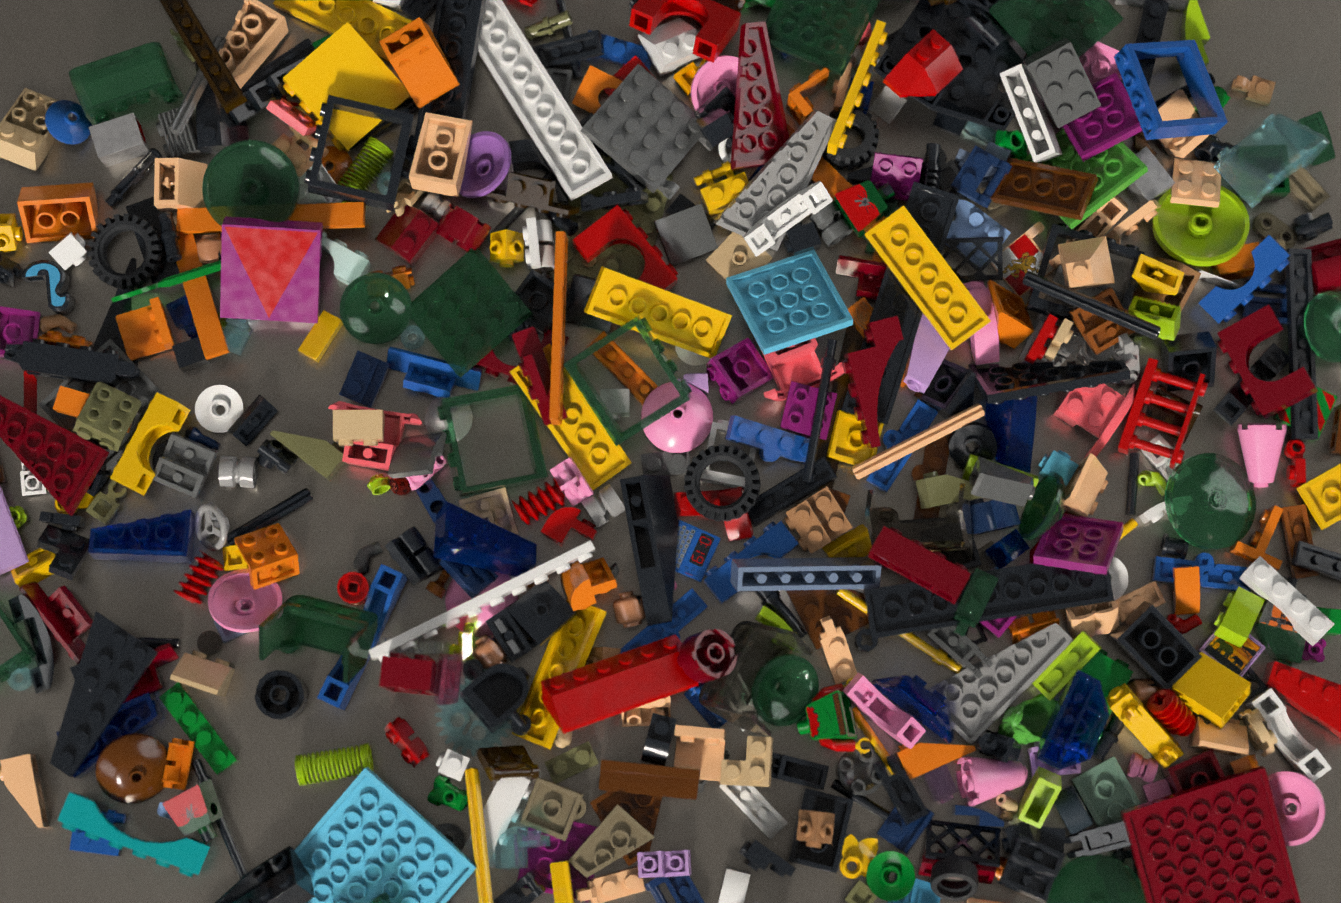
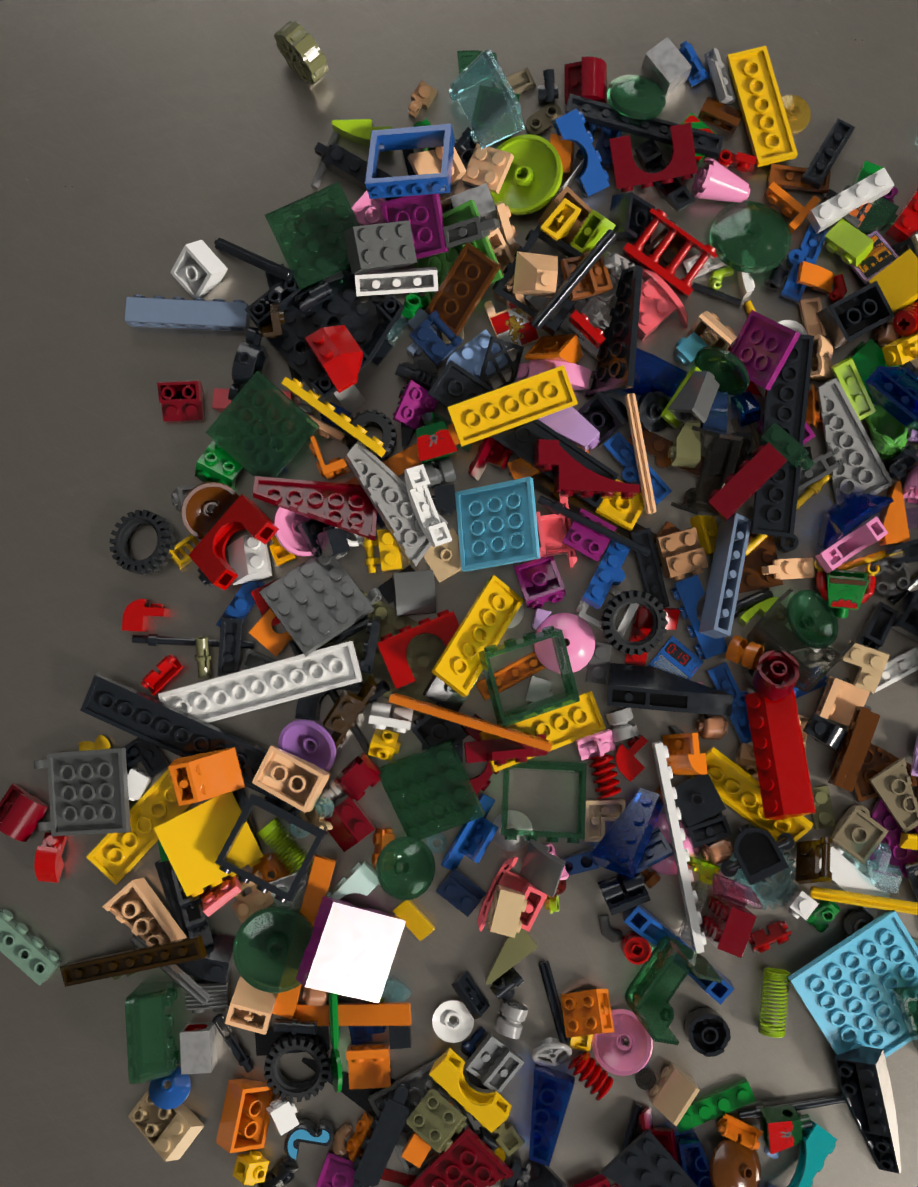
camera: 70 degrees left, 5 degrees up
tan plate [1043,318,1074,361] -> none
none -> clear light blue plate [316,797,334,818]
none -> dark grey hinge [443,216,500,249]
none -> orange wheel [726,635,764,670]

